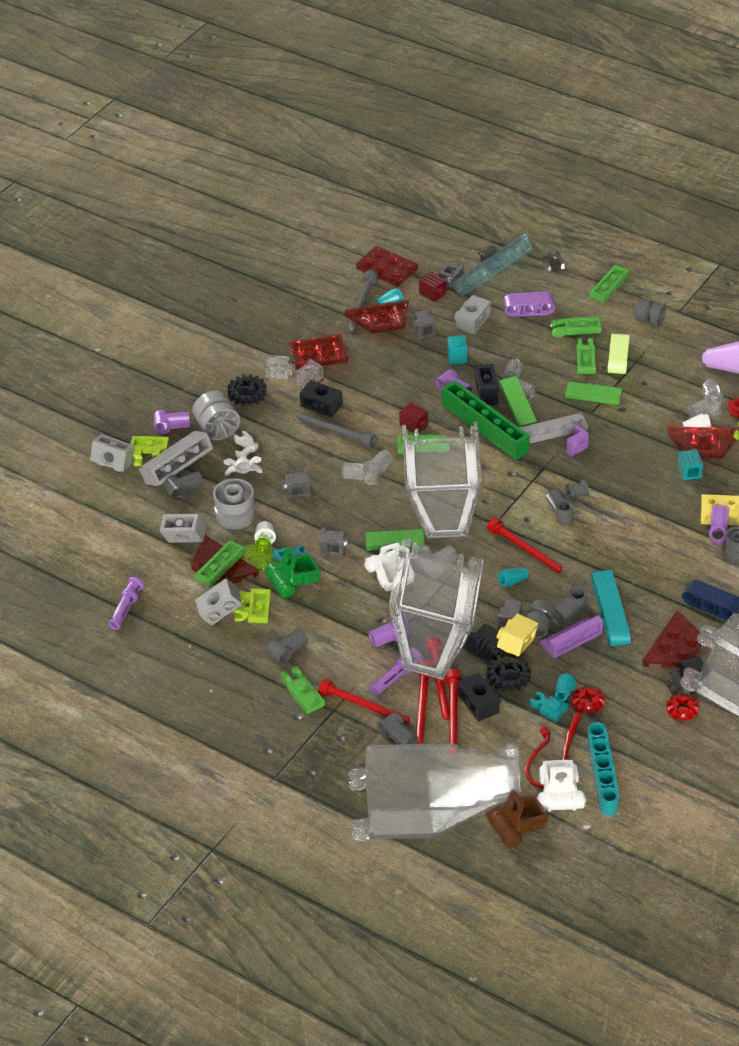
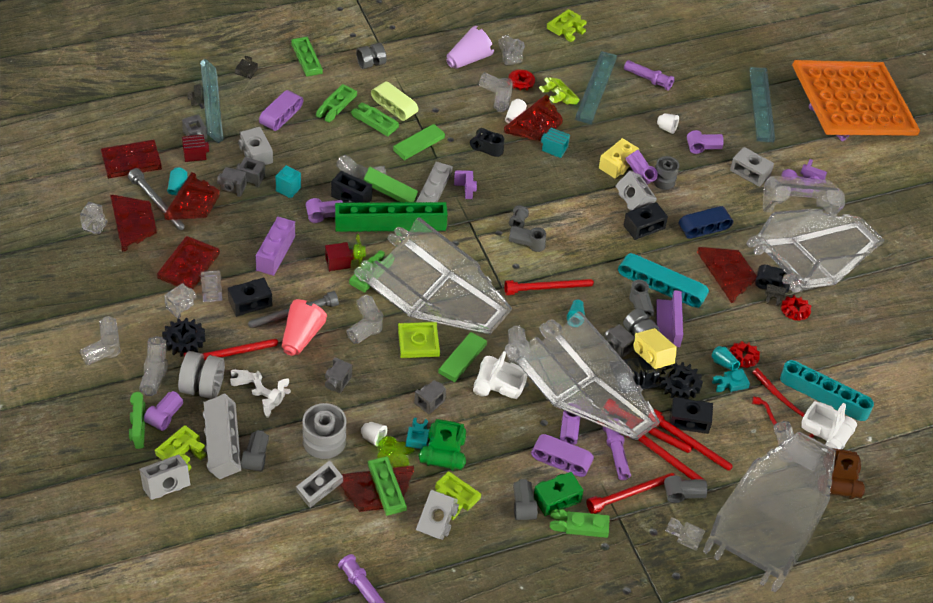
camera: 60 degrees left, 5 degrees up
none -> clear brick [80,201,108,234]
none -> clear piece [80,316,121,365]
none -> clear red wing [110,195,157,252]
none -> bright green hinge [129,392,146,449]
none -> clear piece [139,336,168,396]
none -> red piece [184,339,279,360]
none -> flat silver brick [236,157,265,188]
none -> medium lavender brick [256,217,295,276]
none -> coral cone [282,299,327,356]
none -> clear neon green plate [353,234,366,270]
none -> lime plate [398,322,440,358]
none -> black piece [469,128,505,157]
none -> medium lavender beam [531,434,594,477]
none -> green brick [533,472,584,516]
none -> light grey brick [615,171,657,211]
none -> black brick [623,202,668,240]
none -> clear plate [666,518,705,551]

